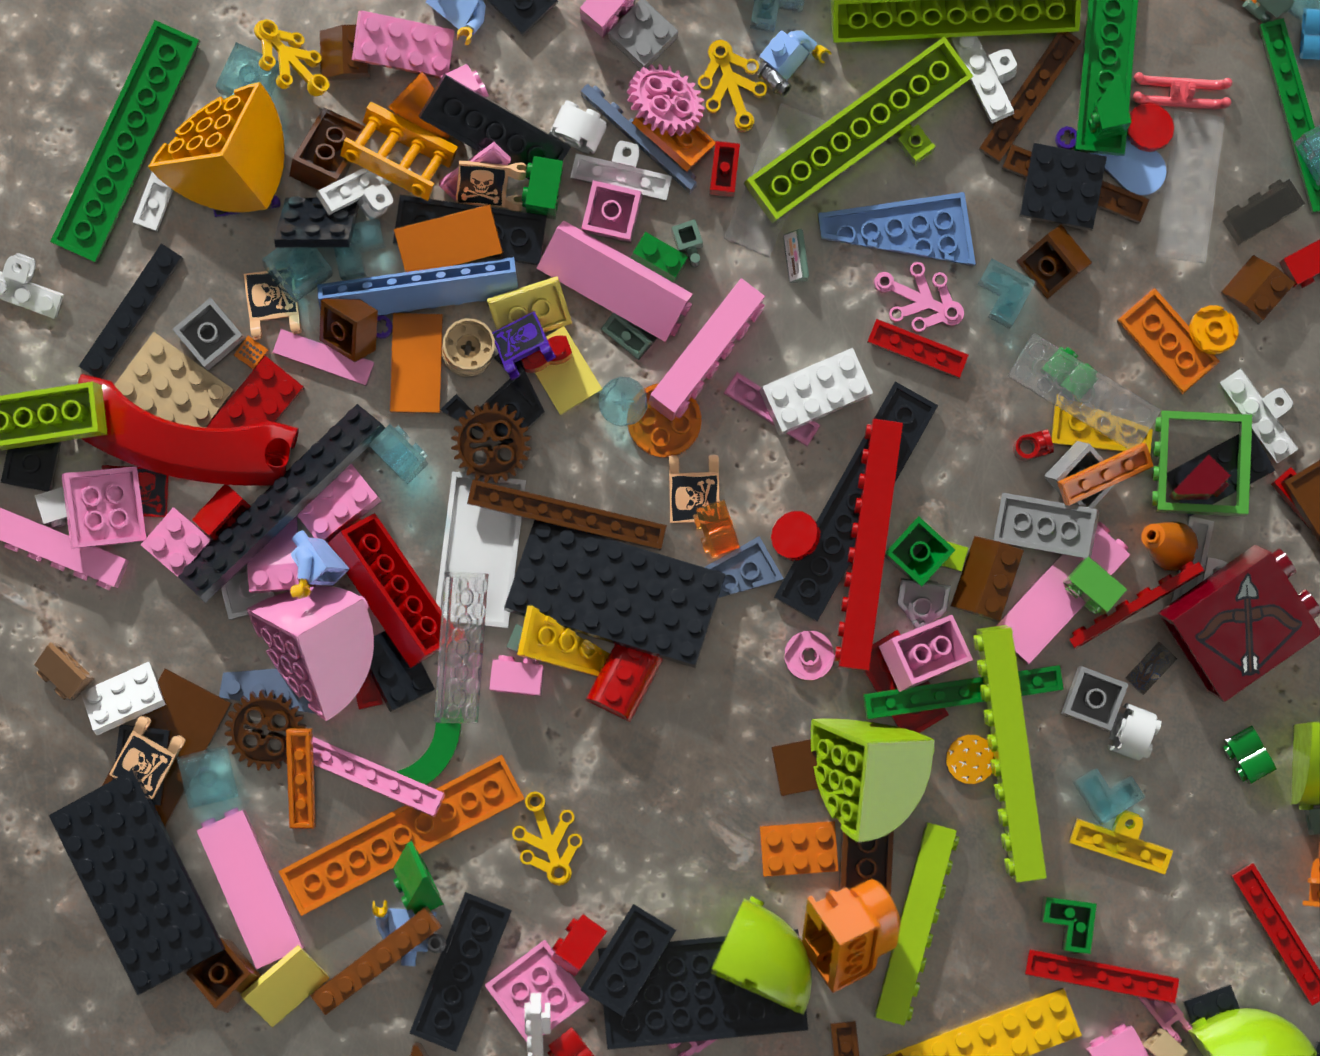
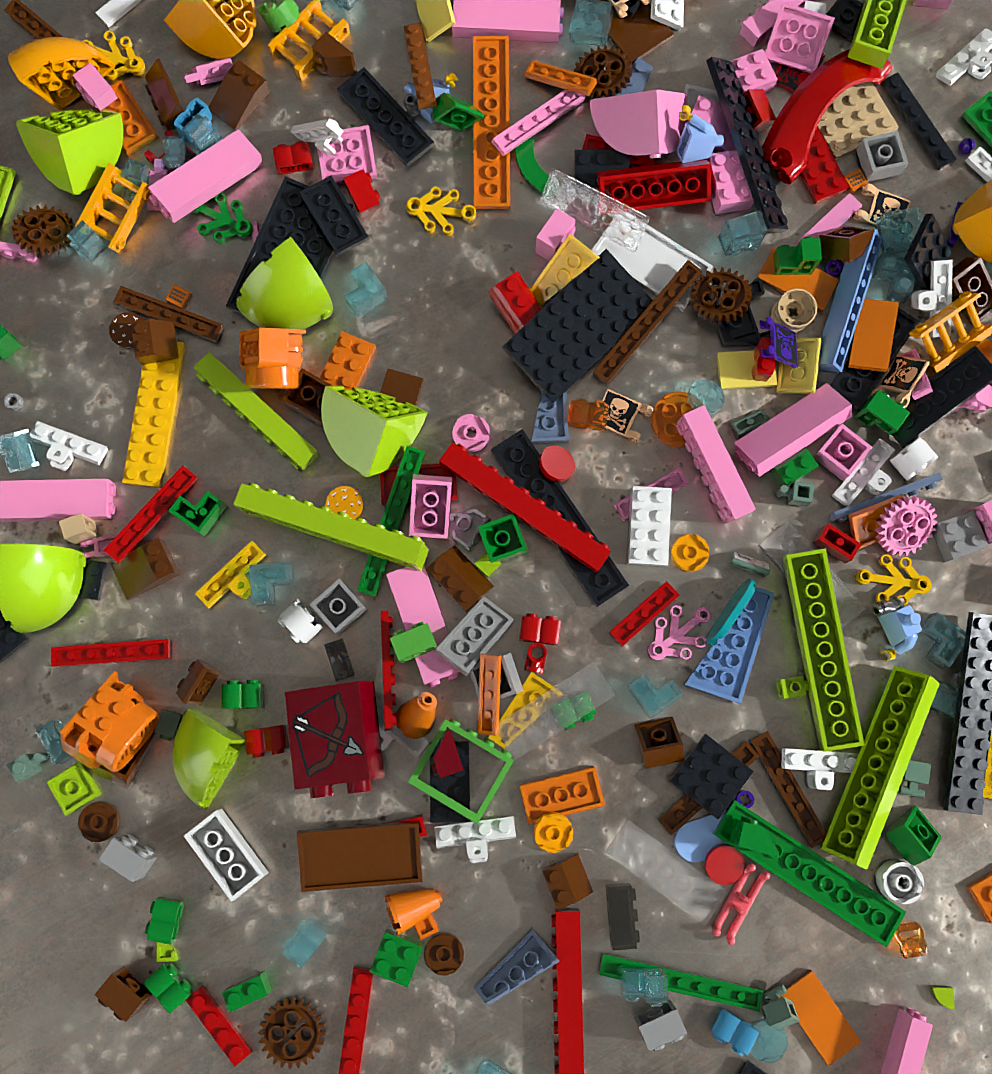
camera: 120 degrees right, 5 degrees down
none -> reddish brown slope [112,537,180,600]
none -> reddish brown slope [176,659,222,706]
none -> red brick [244,725,288,758]
none -> clear light blue brick [345,262,388,318]
none -> red brick [519,613,561,646]
none -> light orange tile [671,534,710,572]
none -> teal tile [705,579,756,646]
none -> green brick [773,236,822,275]
none -> dark purple hinge [958,138,975,154]

